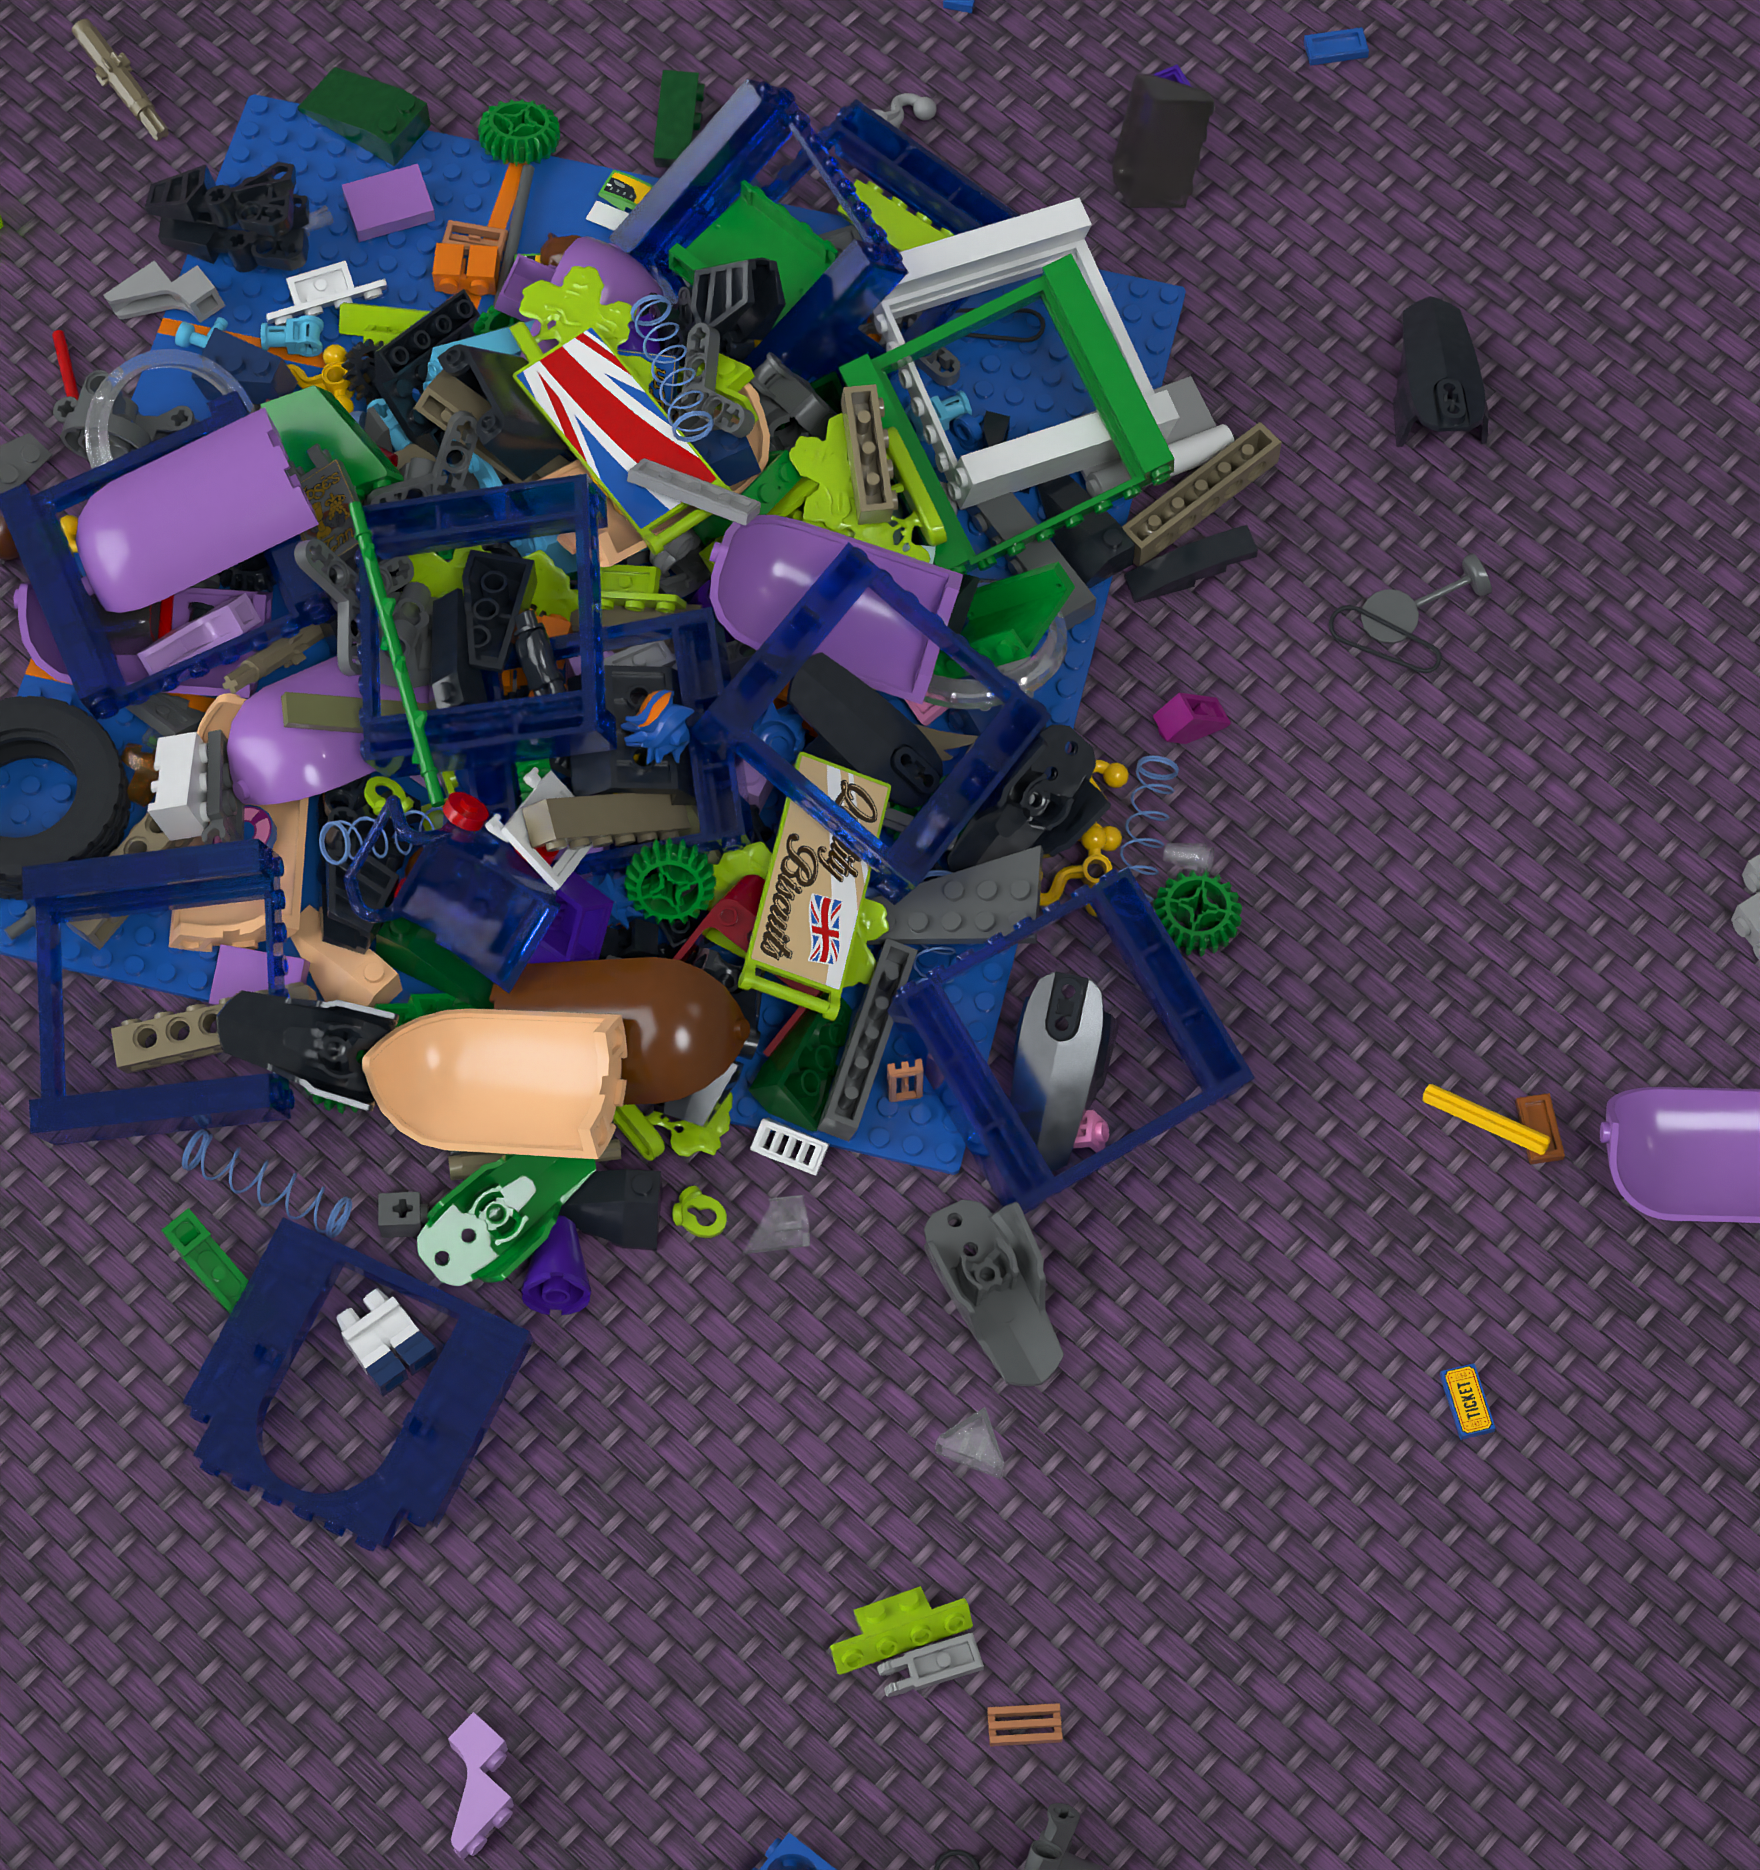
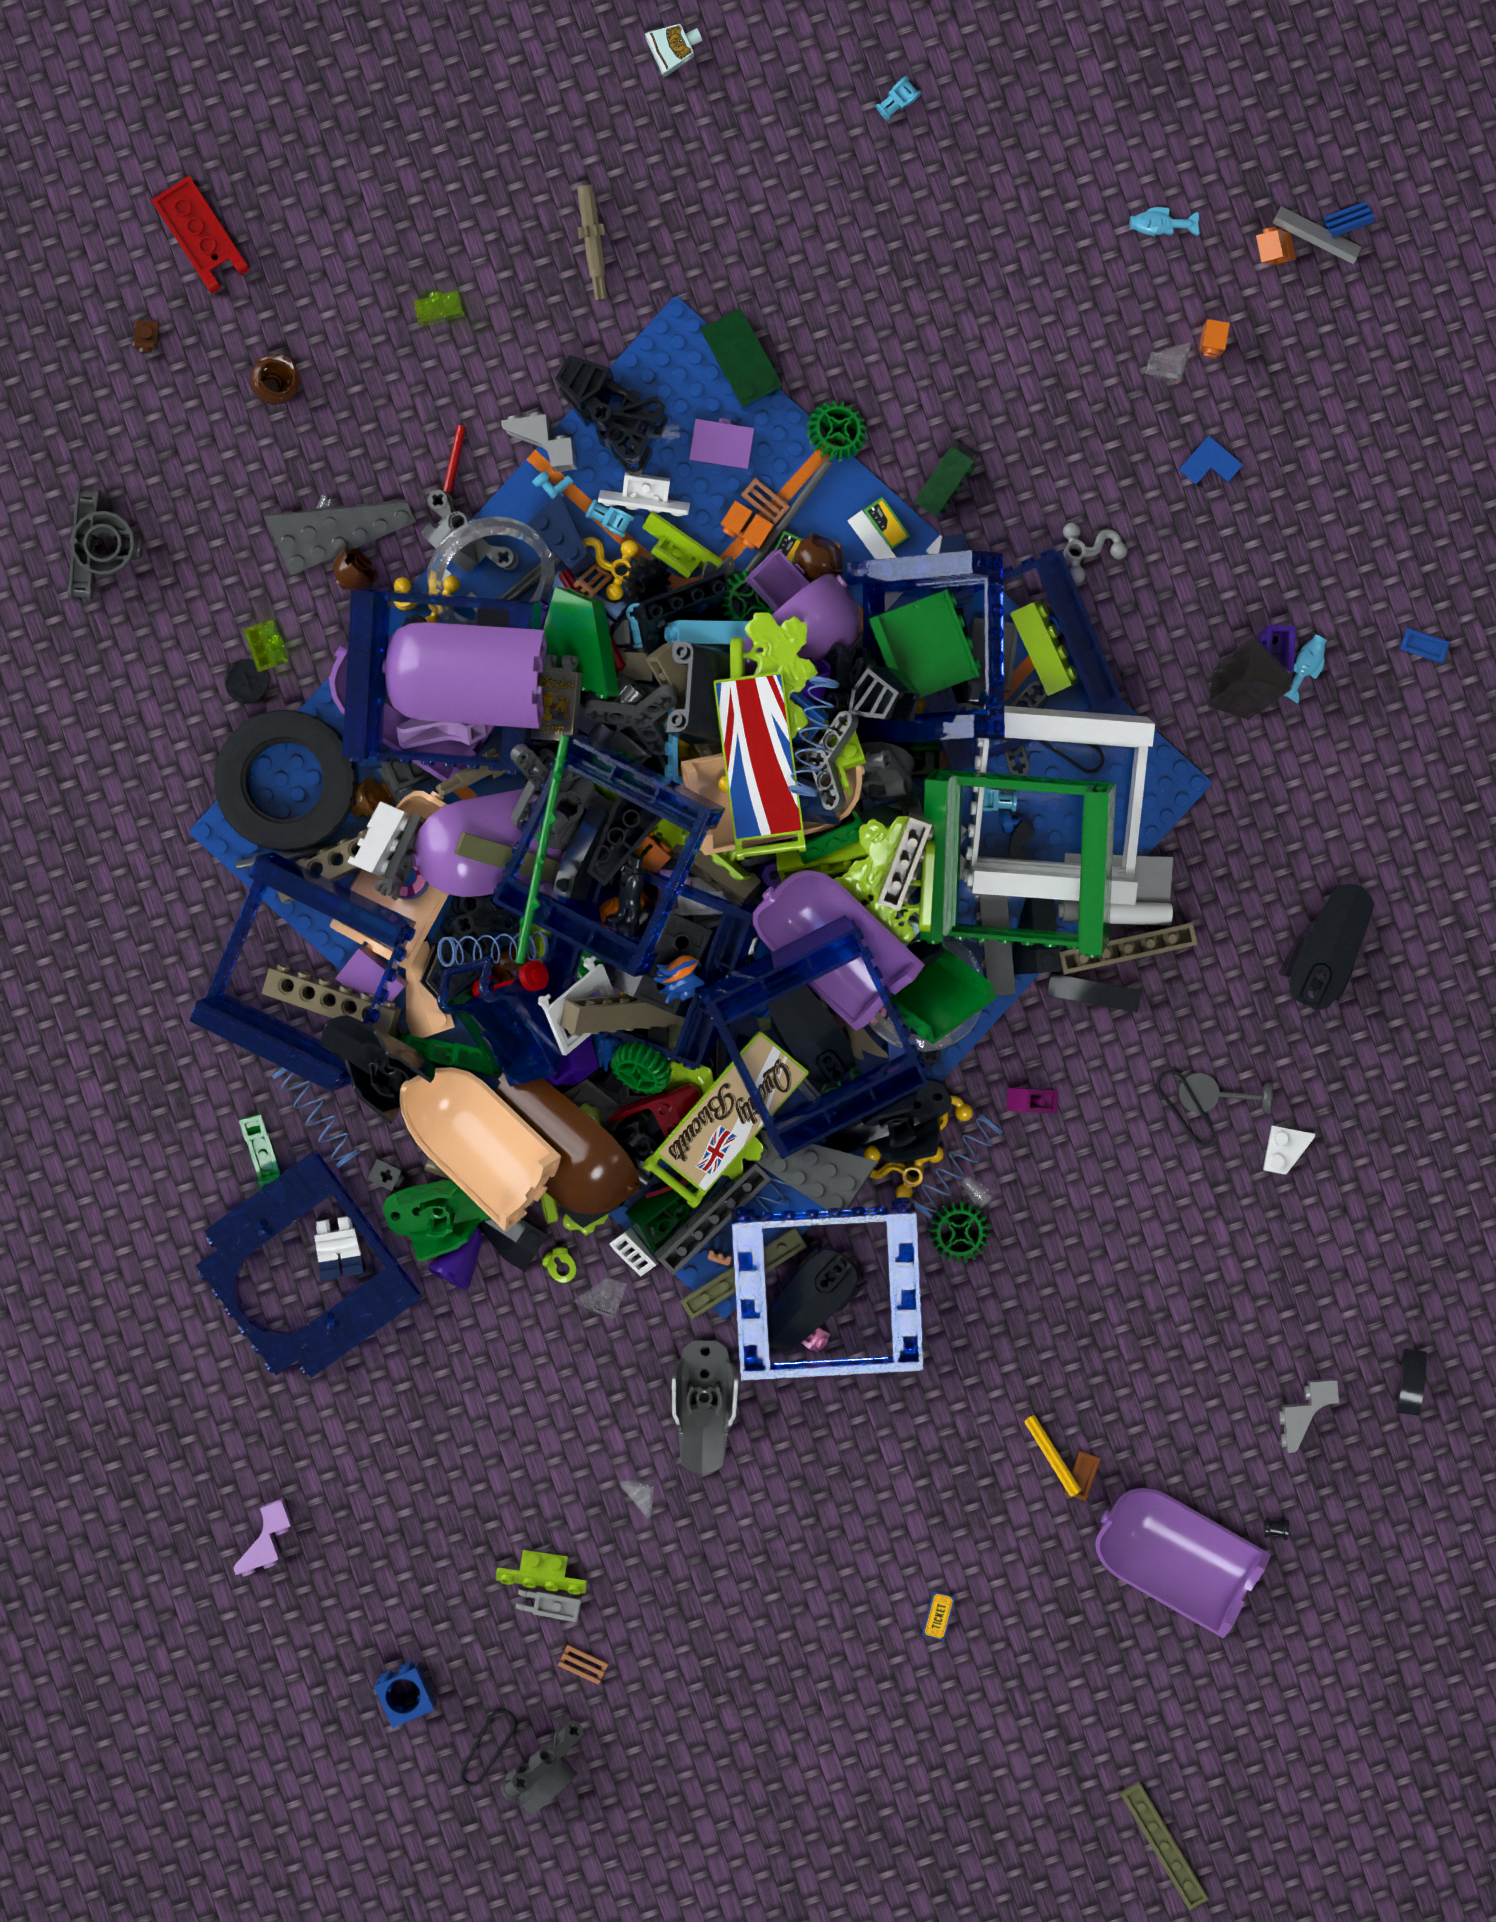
camera: 20 degrees right, 25 degrees up
lime piece [364,776,414,818] -> none
light grey tile [627,458,761,526] -> none
none -> olive tile [680,1227,807,1320]
none -> white wing [1263,1125,1315,1175]
none -> medium azure animal [1278,634,1327,703]

